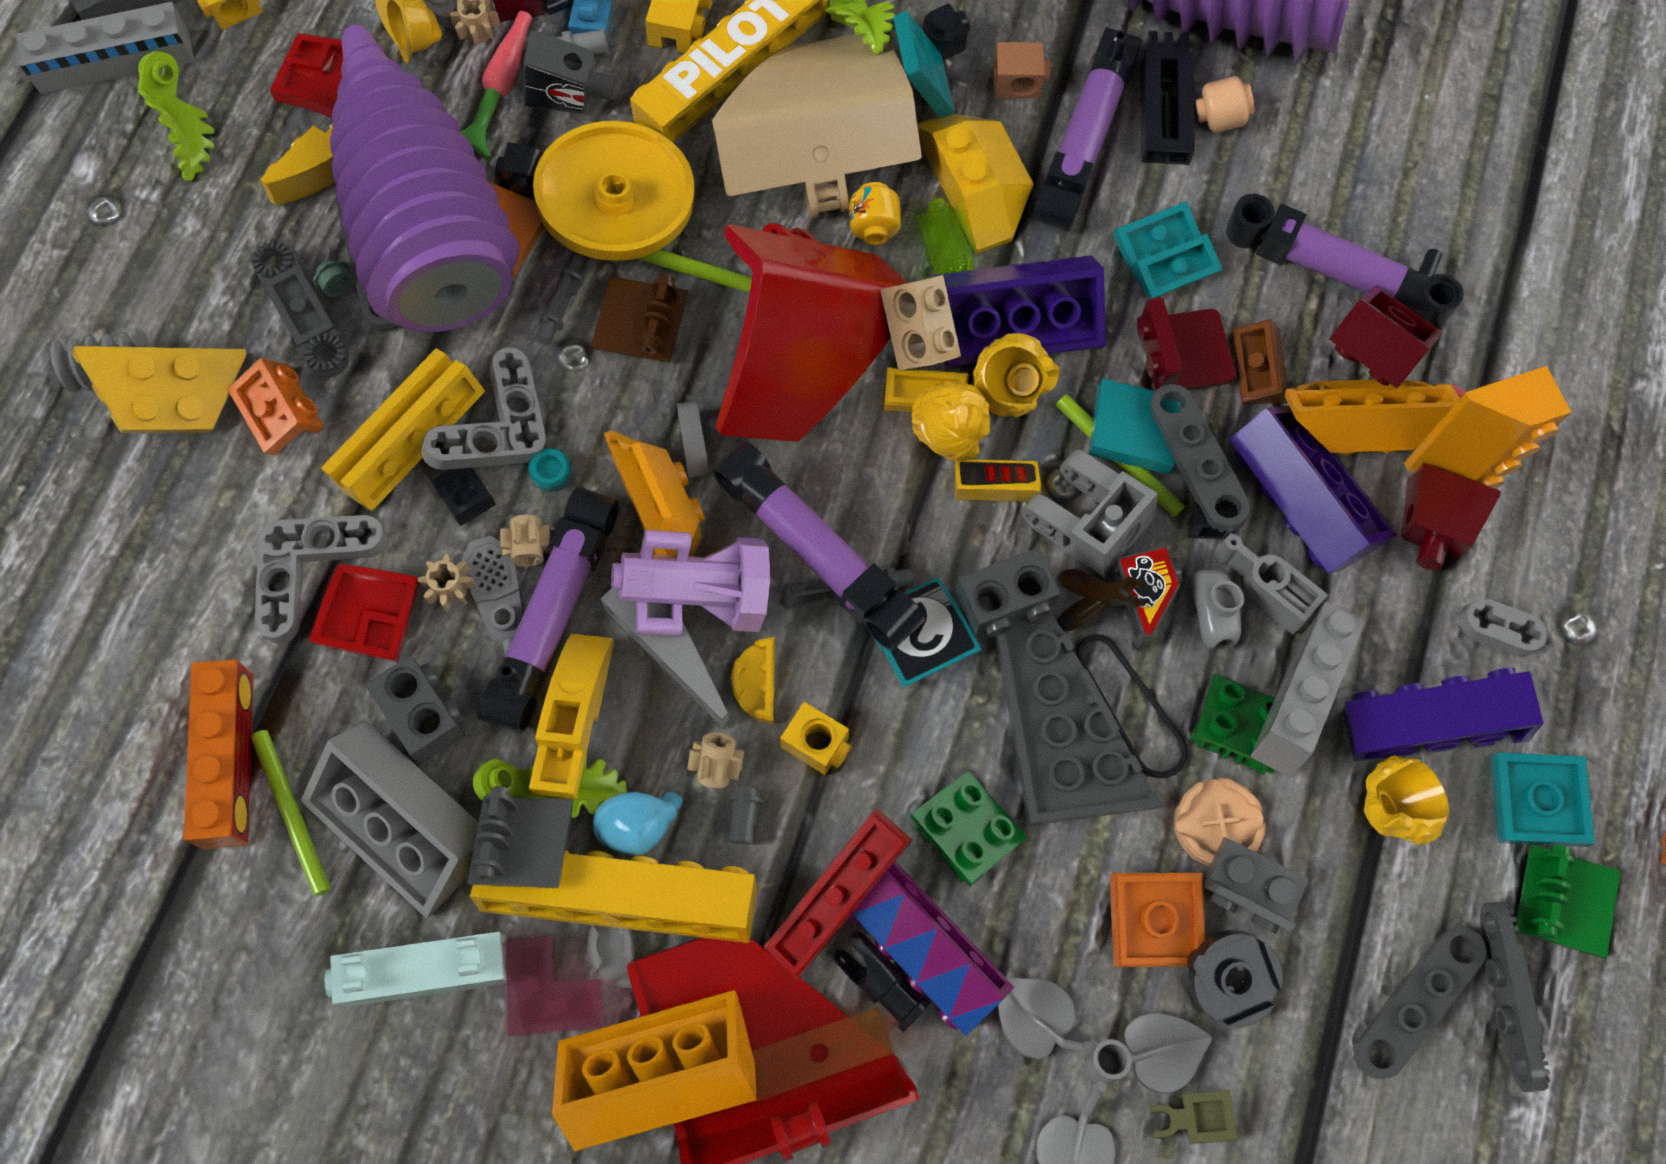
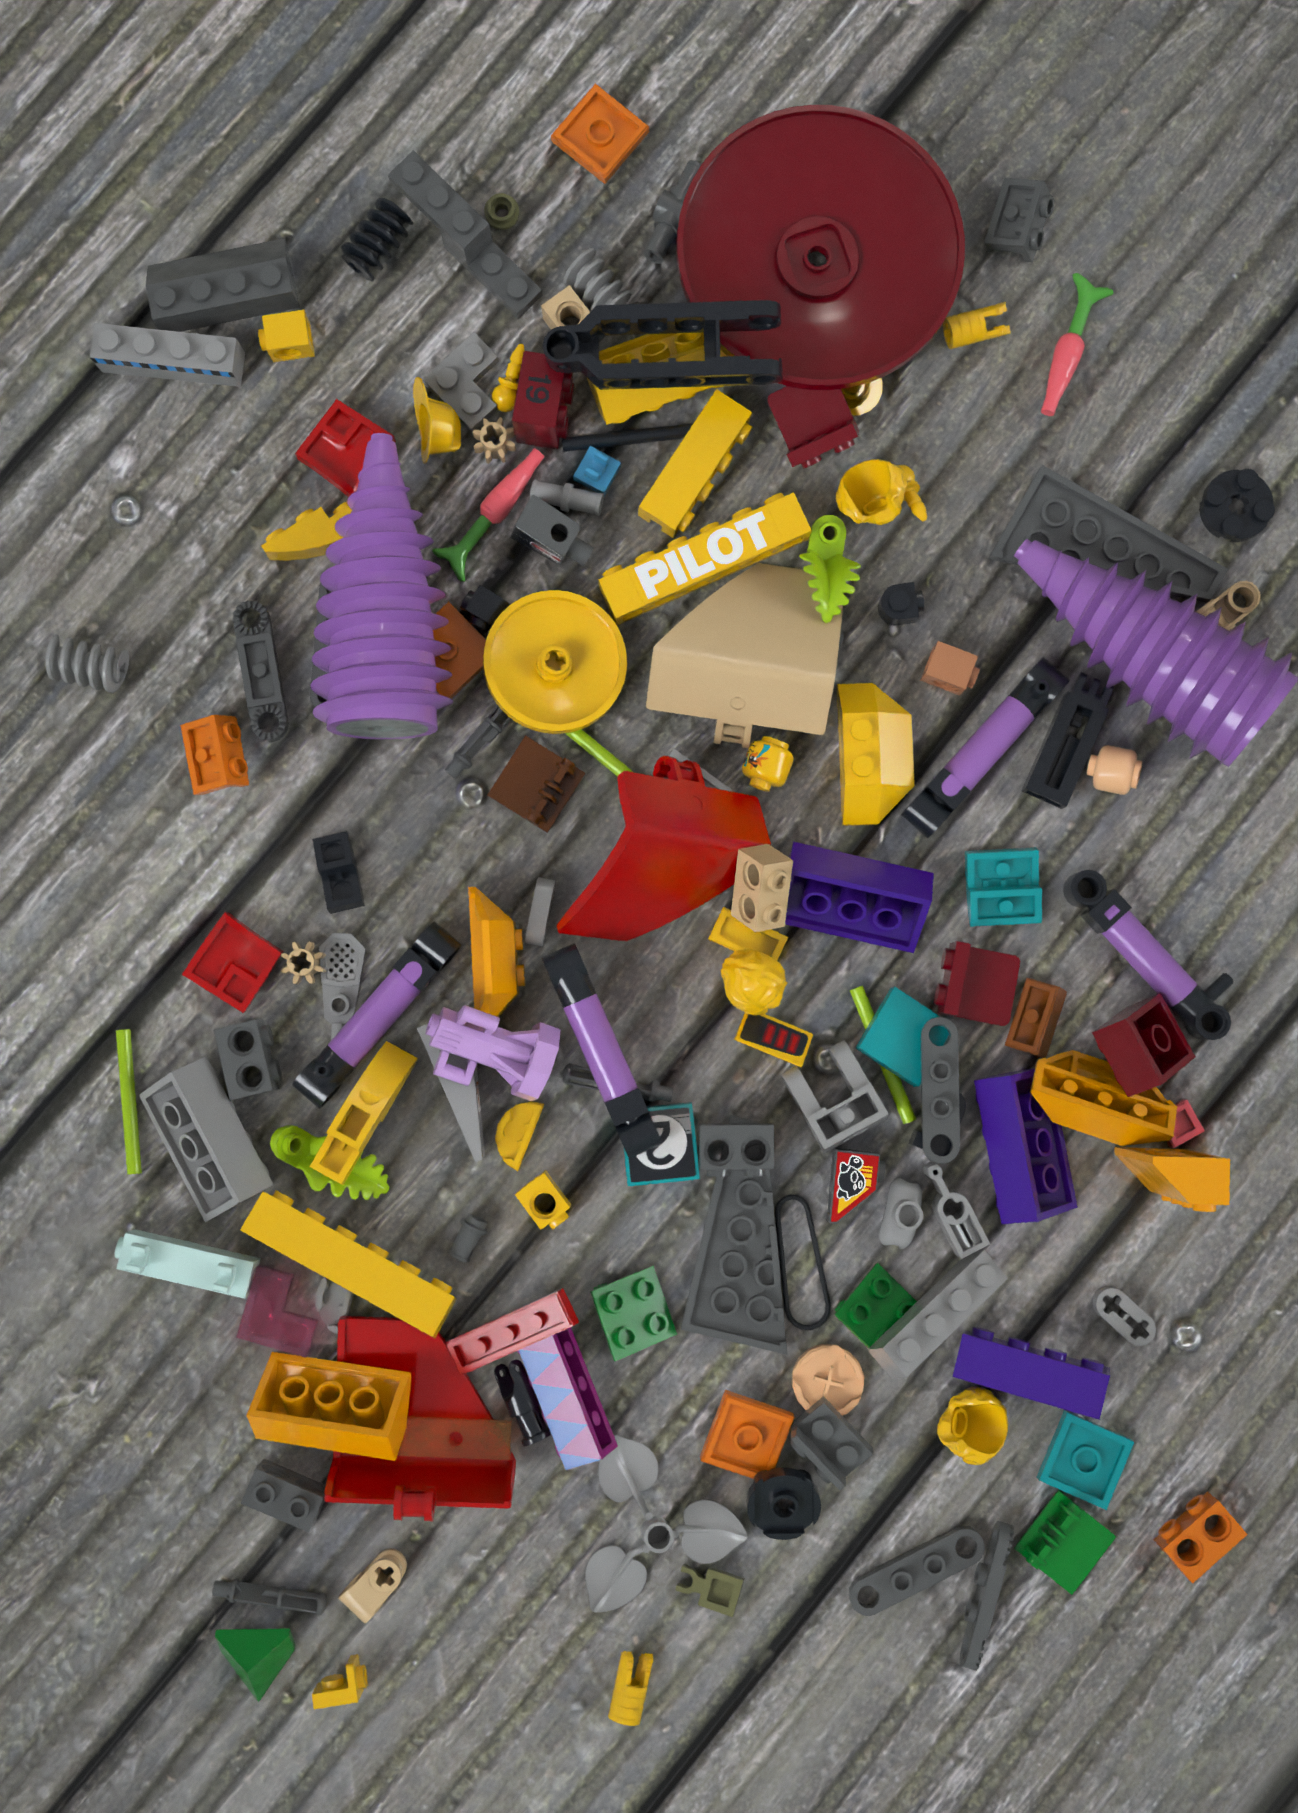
camera: 20 degrees right, 15 degrees up
yellow wing [72,346,246,433] -> none
lime plant [137,51,215,181] -> none
orange brick [184,659,254,849] -> none
light grey beam [254,515,388,644] -> none
sand green plate [313,260,354,298] -> none
yellow brick [321,348,485,512] -> none
light grey beam [421,347,546,470] -> none
dark grey hinge [467,786,573,888] -> none
tan gear [500,515,552,567] -> none
teal tile [528,448,572,492] -> none
medium azure hat [593,791,683,856] -> none
tan gear [687,733,745,788] -> none
teal tile [893,10,955,117] -> none
clear neon green hinge [916,198,975,275] -> none
yellow hair [973,333,1060,418] -> none
dark brown piece [1057,569,1146,632] -> none
dark red torso [1401,462,1501,571] -> none

